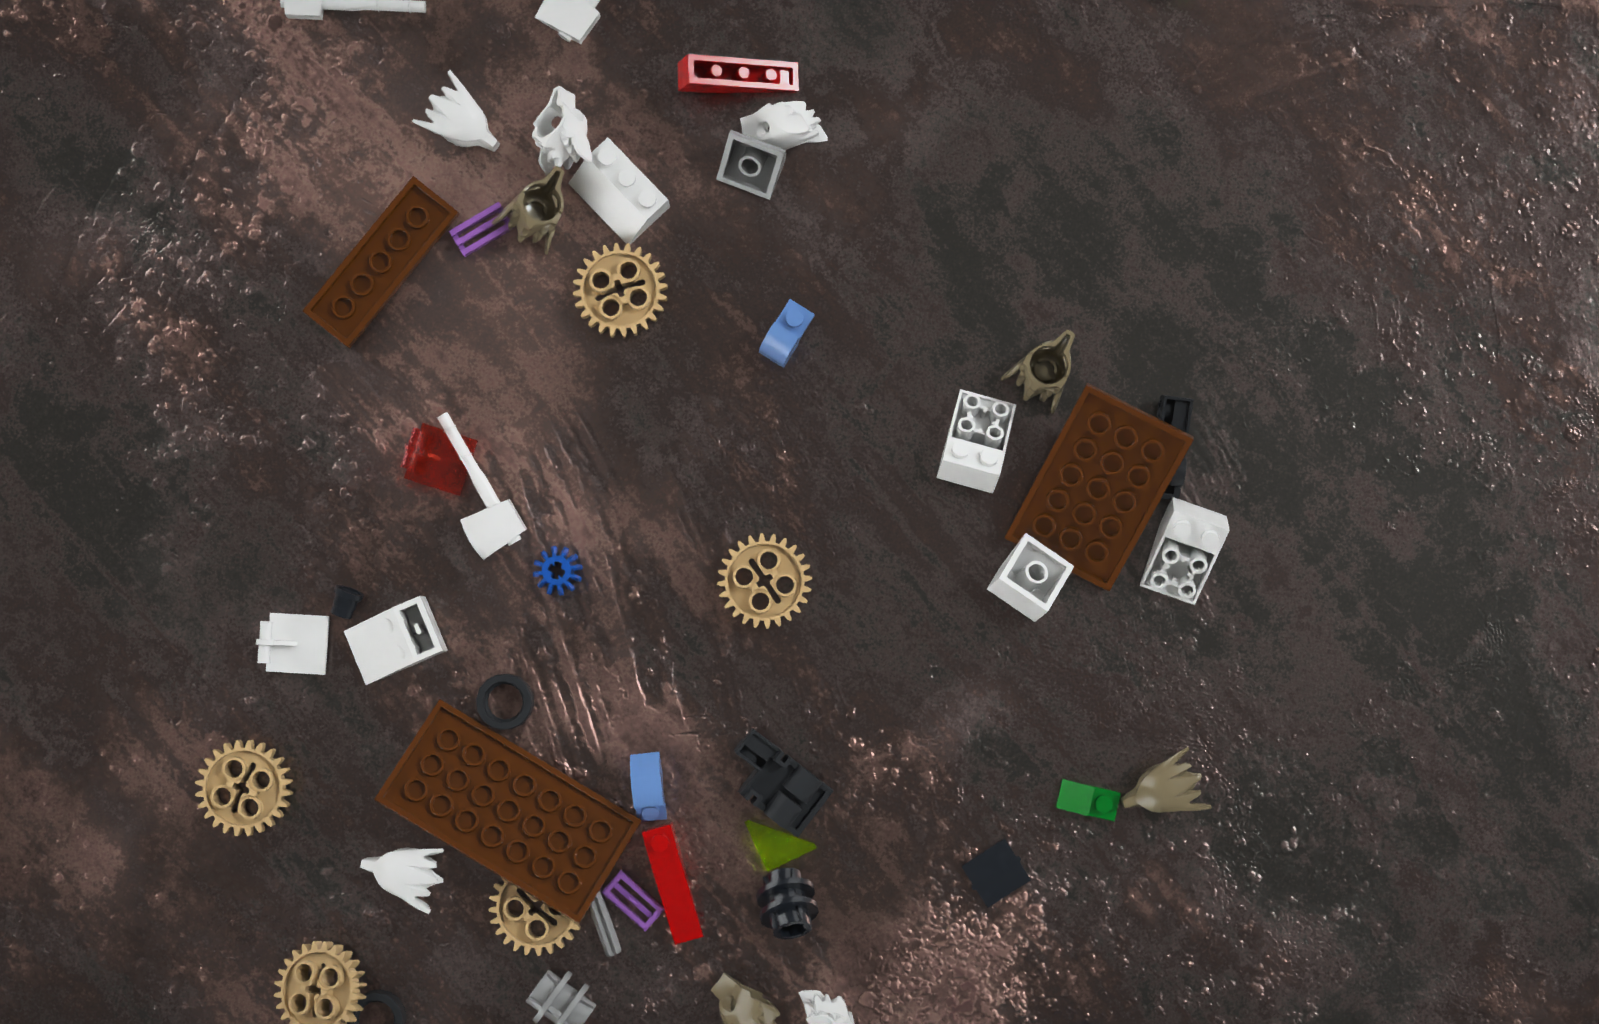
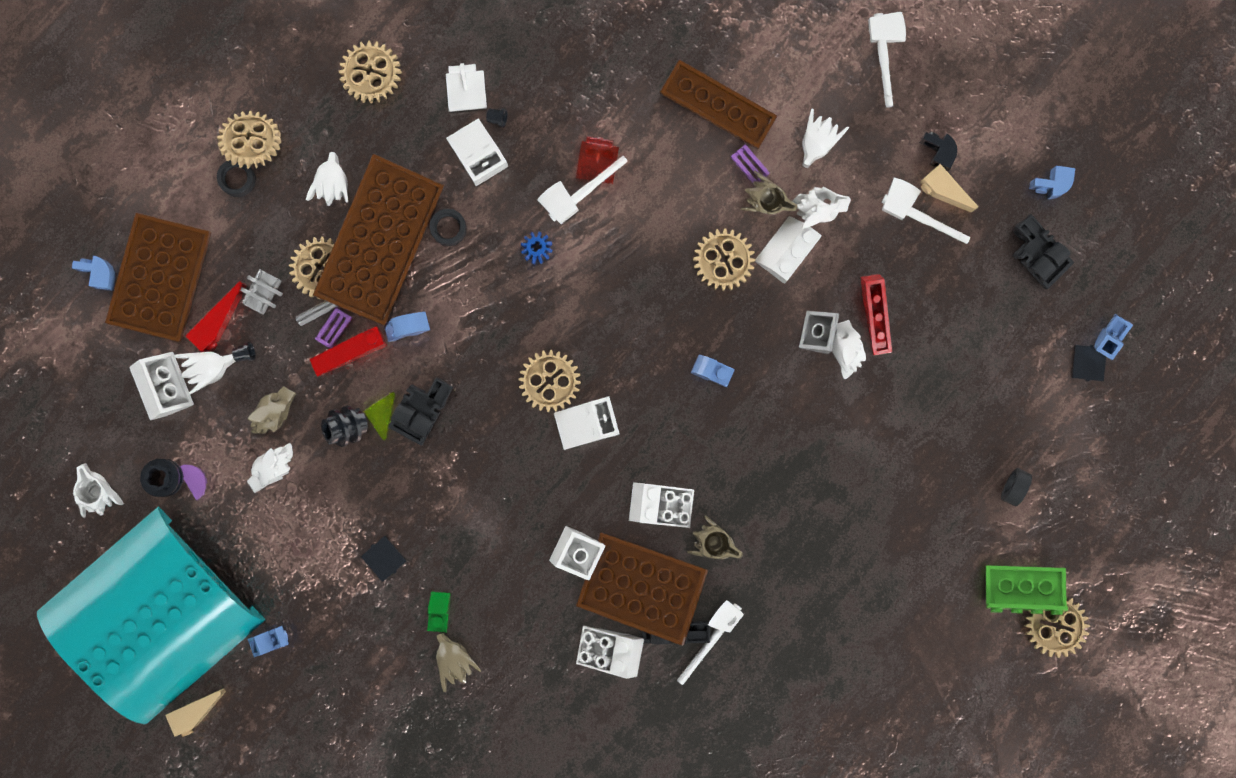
camera: 75 degrees right, 0 degrees up
none -> white slope [554,397,619,450]
none -> white piece [677,600,744,685]

